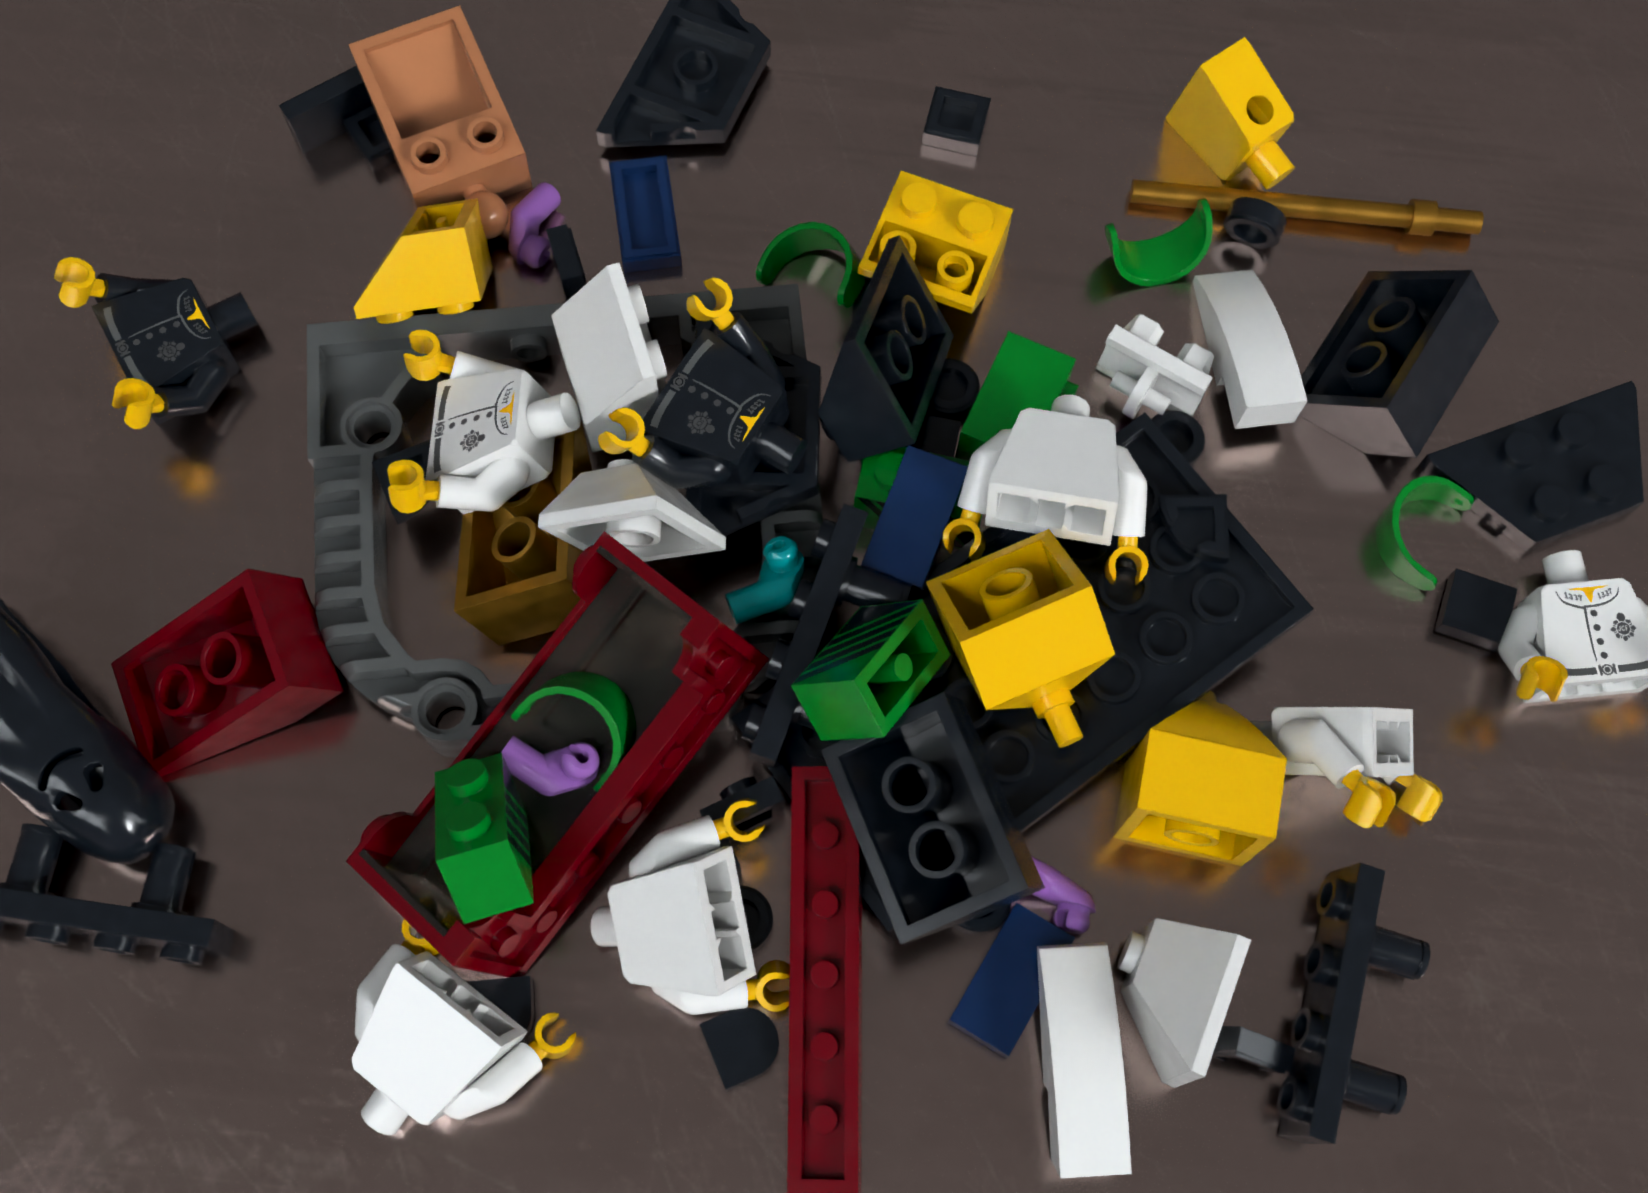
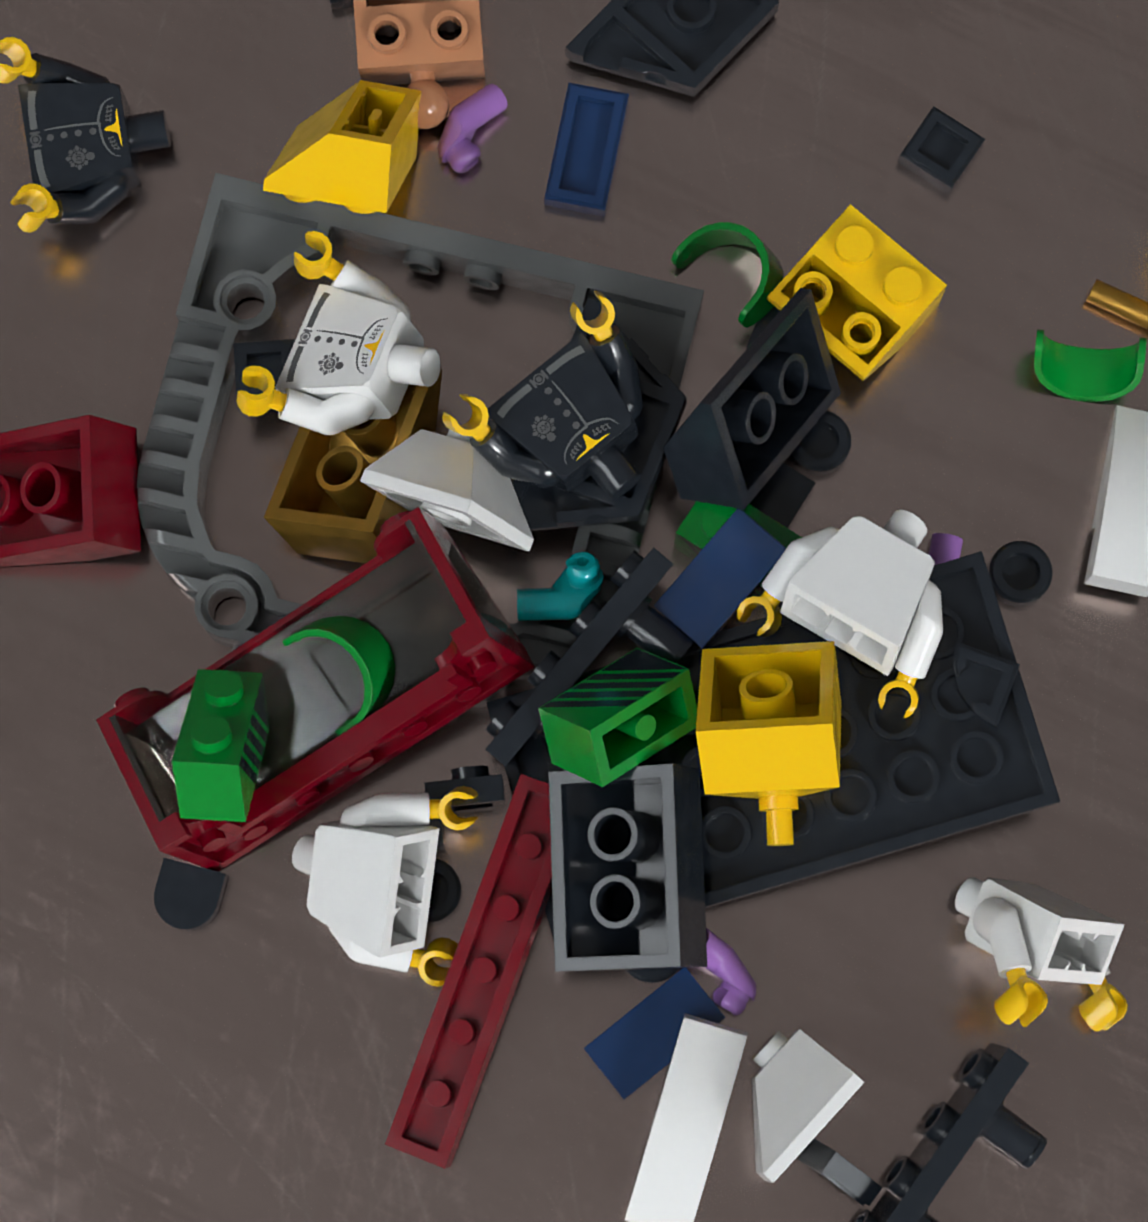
camera: 25 degrees right, 10 degrees up
white torso [351,910,576,1135] -> none
medium lavender arm [501,735,600,796] -> none
black tile [546,224,587,302] -> none
white slope [551,263,667,453] -> none
black tile [699,1007,779,1092] -> none
green brick [955,331,1079,461] -> none
white hips [1095,314,1214,419] -> none
yellow piece [1113,690,1287,866] -> none

